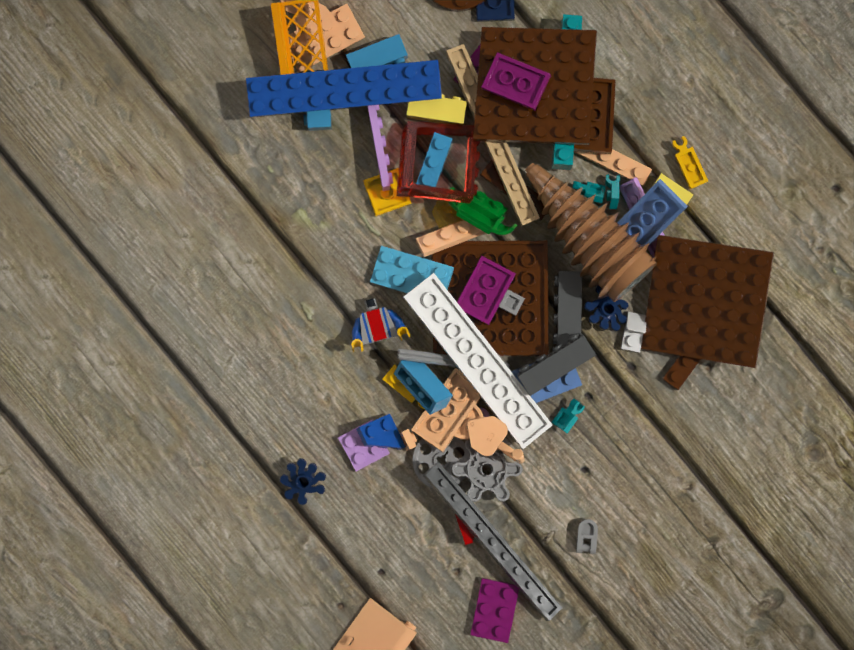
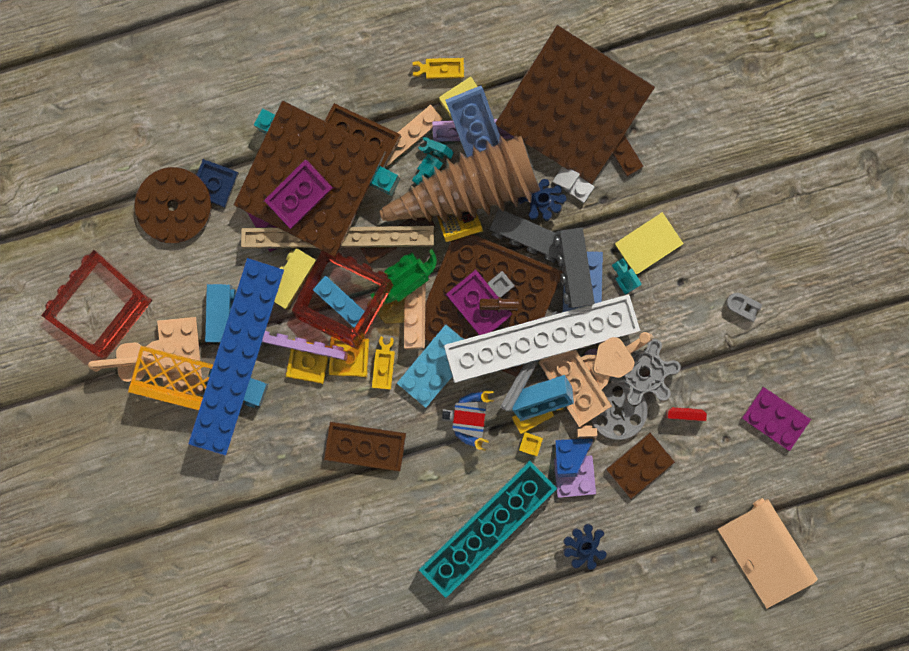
camera: 65 degrees left, 0 degrees up
dark grey plate [423,462,562,621] -> none
none -> yellow tile [286,339,330,384]
none -> reddish brown plate [324,422,406,471]
none -> yellow plate [372,336,395,390]
none -> teal brick [419,460,557,598]
none -> yellow tile [437,212,483,242]
none -> reddish brown axle [479,297,518,312]
none -> yellow plate [519,432,543,456]
none -> reddish brown plate [606,432,675,499]
none -> light yellow tile [614,212,683,275]

